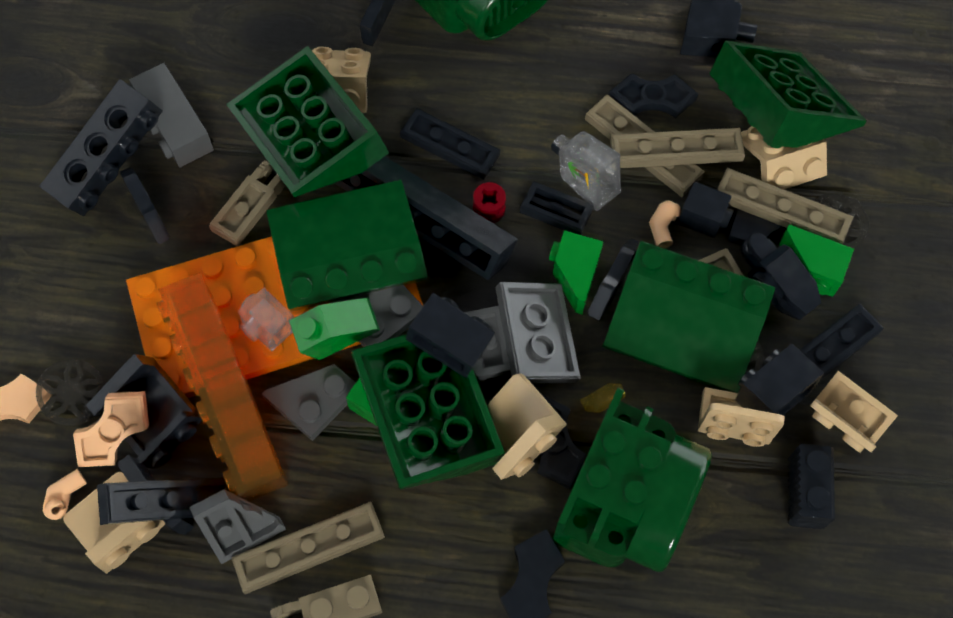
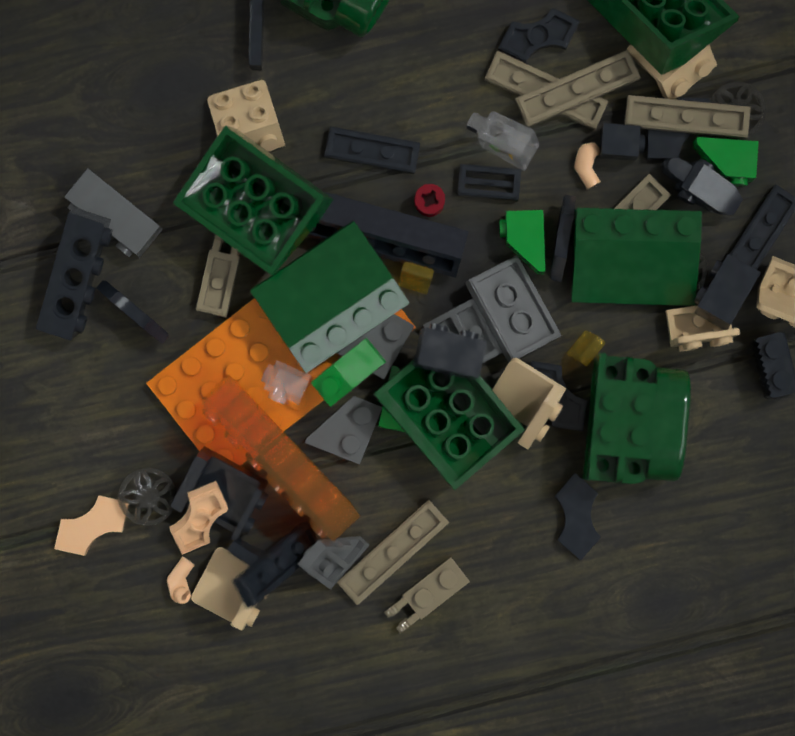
camera: 20 degrees left, 20 degrees up
none -> clear yellow tile [398,262,434,294]

